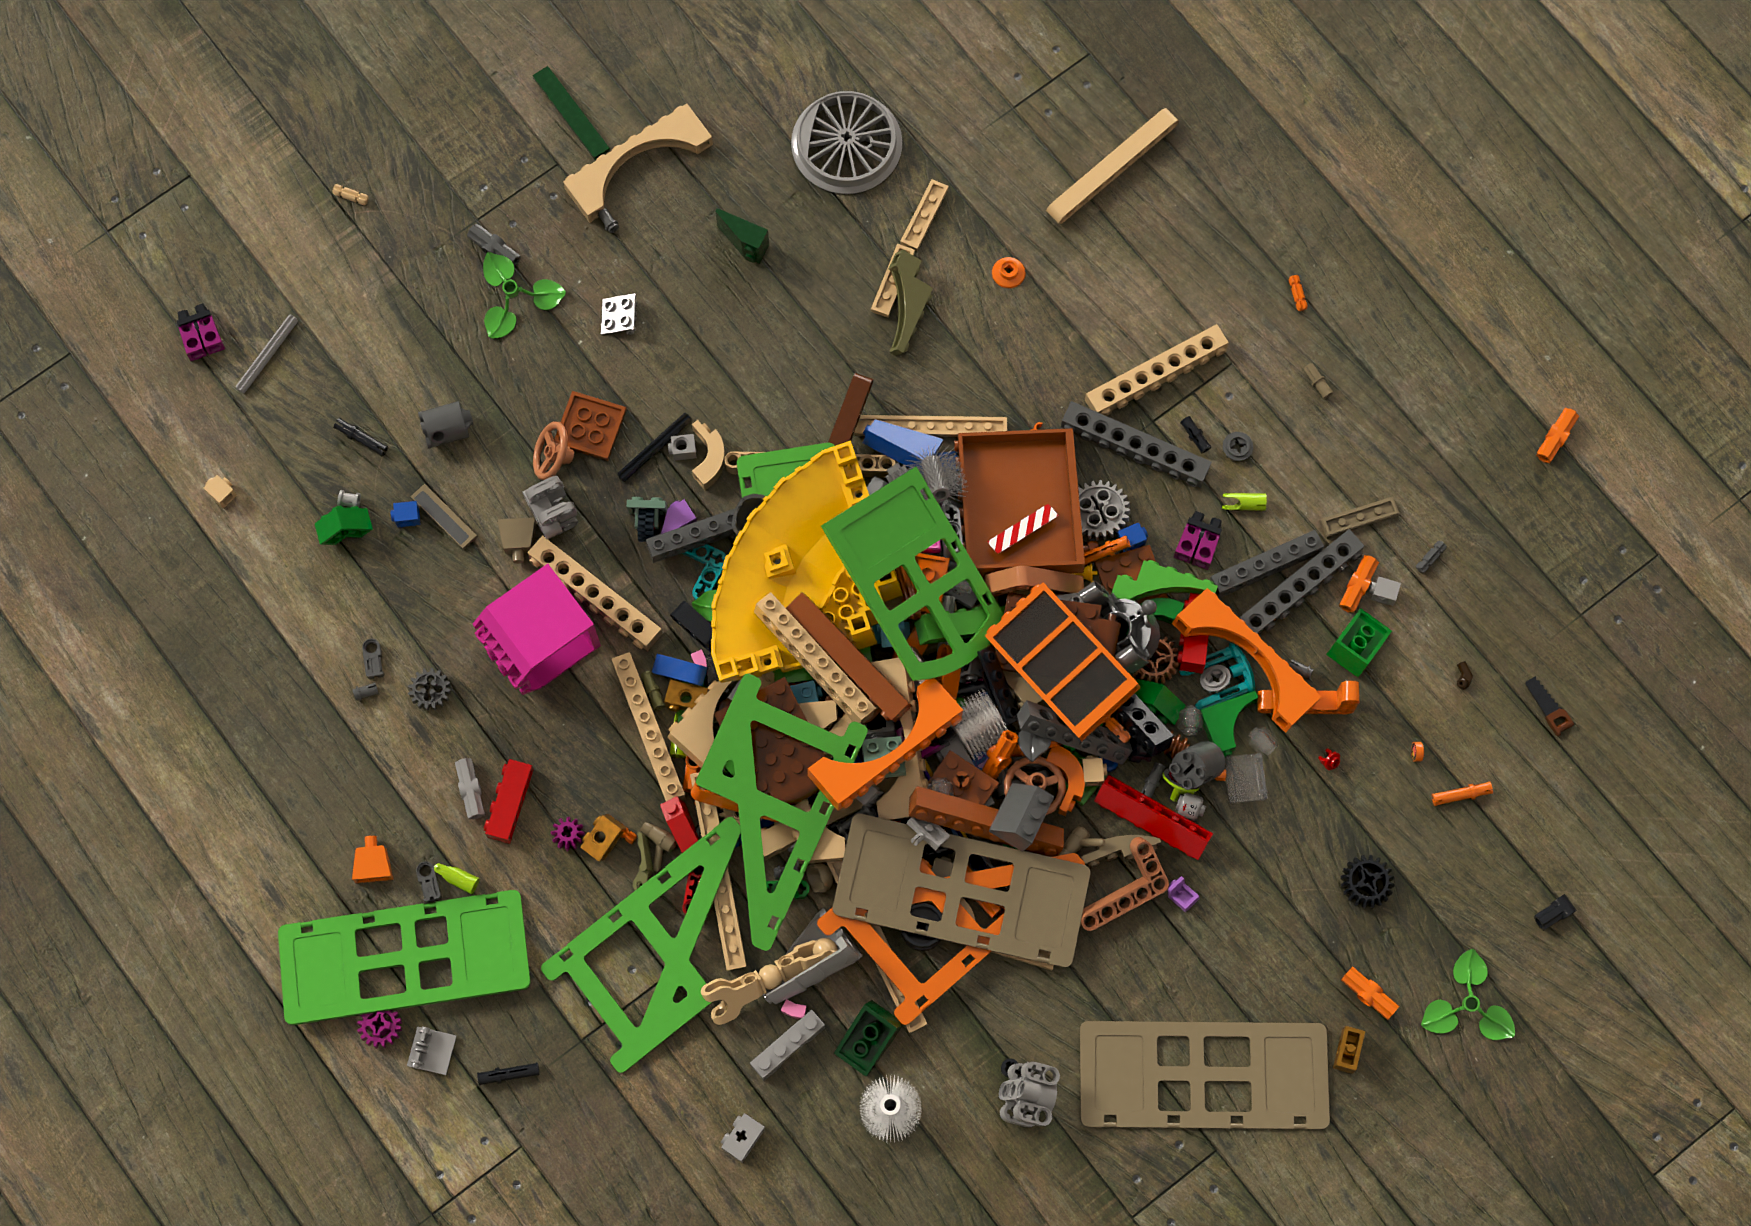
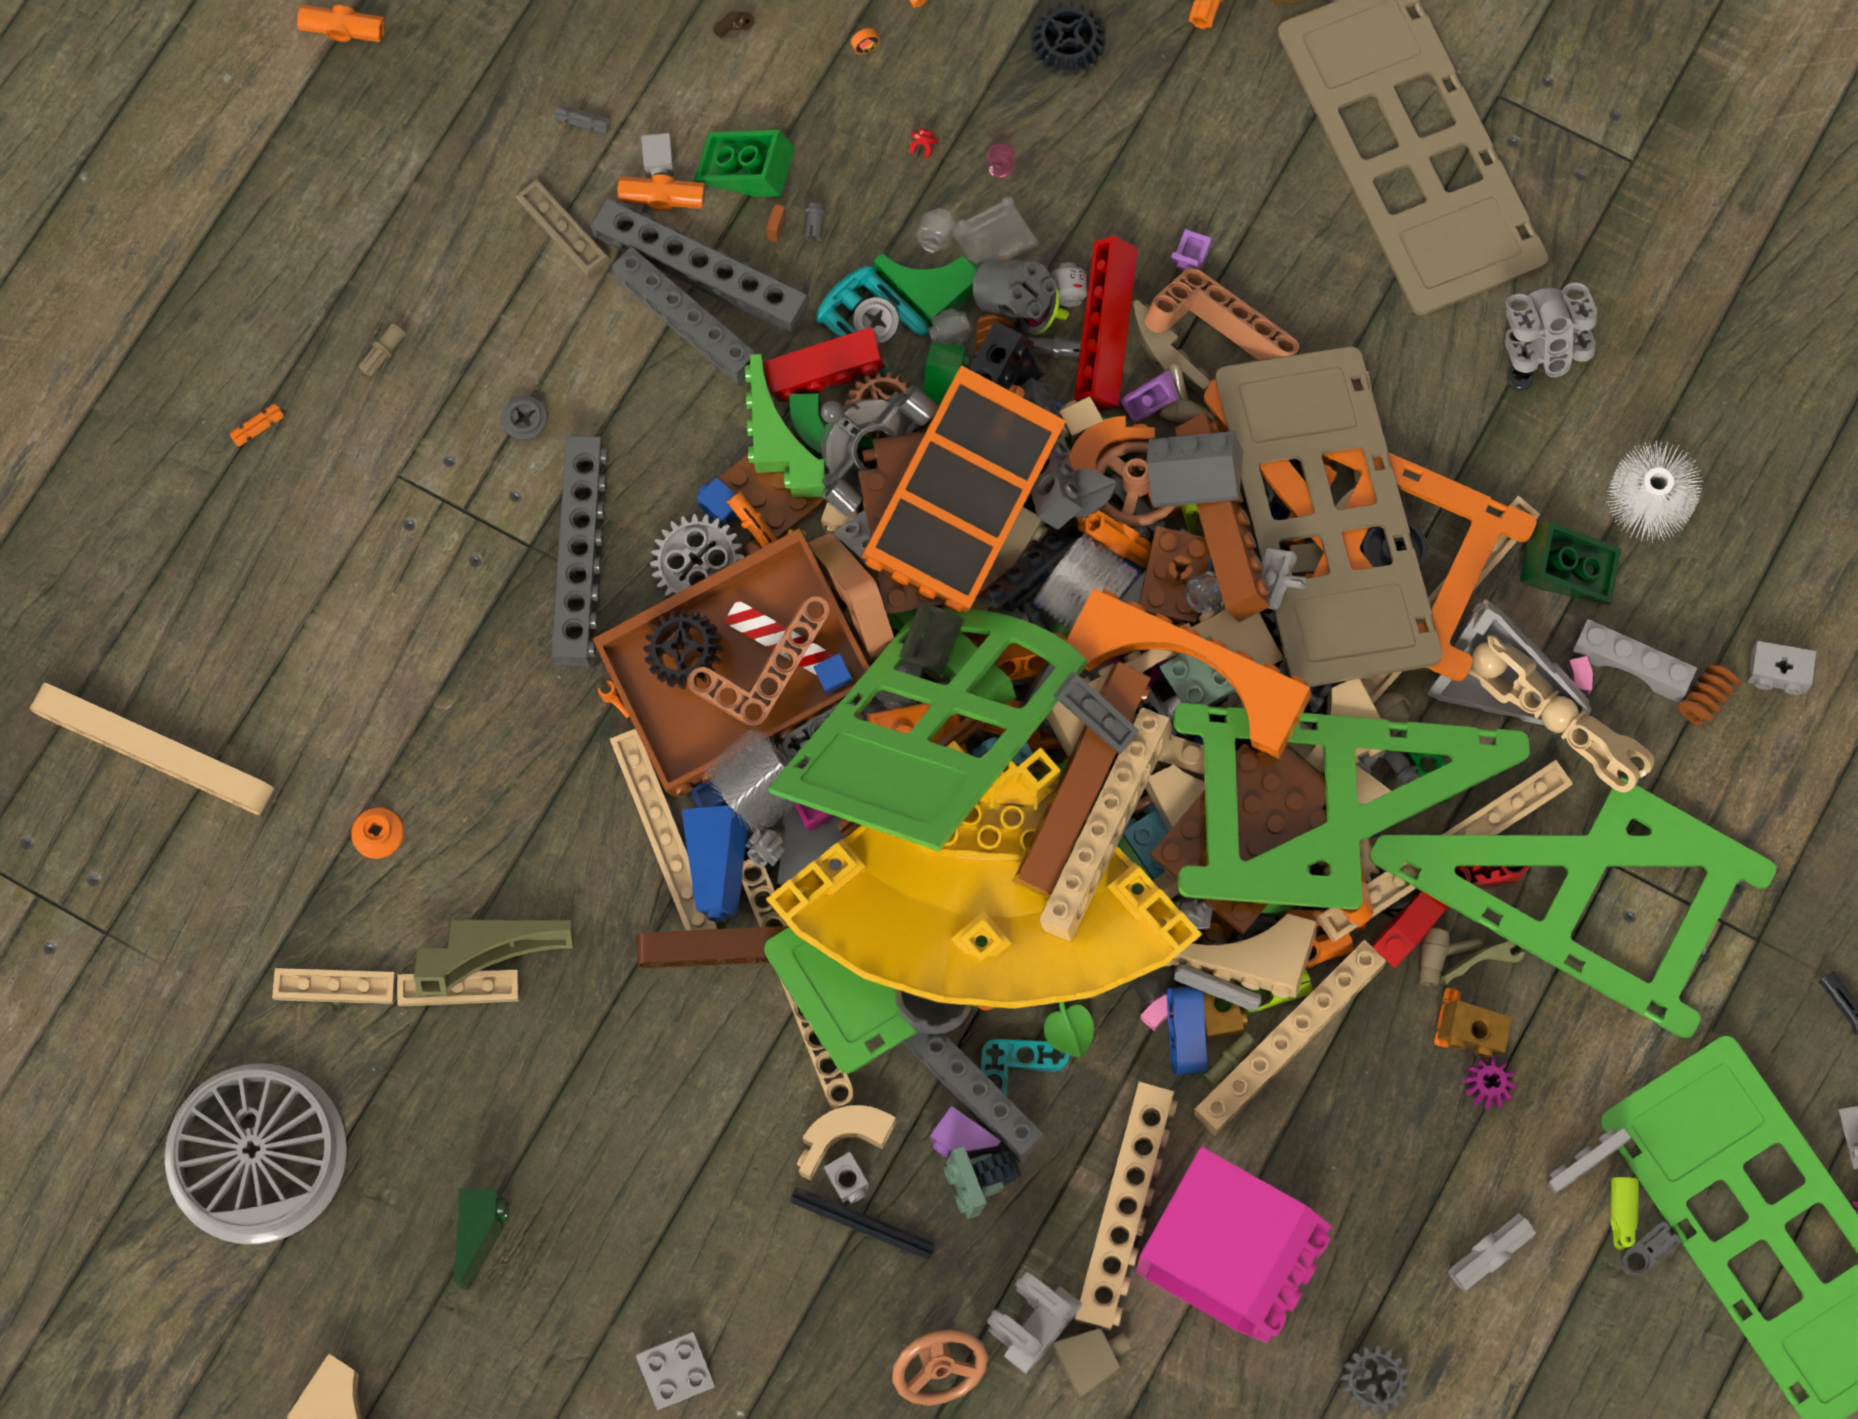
camera: 110 degrees left, 0 degrees up
orange torso [352,836,393,883] -> none
red brick [484,759,534,844] -> none
dark orange plate [554,391,627,461] -> none
black beam [670,601,712,652] -> none
tan brick [1085,324,1229,416] -> none
orange arch [1172,588,1321,733] -> none
magenta hips [1173,511,1222,570] -> none
black pin [1180,416,1212,454] -> none
lime piece [1222,493,1267,511] -> none
orange beam [1257,681,1360,715] -> none
none -> black gear [643,609,723,689]
none -> nougat beam [687,596,829,726]
none -> dark orange tile [766,204,786,243]
none -> blue tile [814,653,854,695]
none -> clear smoke hinge [899,602,964,675]
none -> clear pink wheel [987,142,1015,178]
none -> dark grey plate [1053,672,1139,754]
none -> medium lavender slope [1119,369,1179,424]
none -> light grey axle [1174,964,1261,1011]
none -> light grey plate [1548,1128,1631,1195]
none -> dark orange piece [1678,662,1742,727]

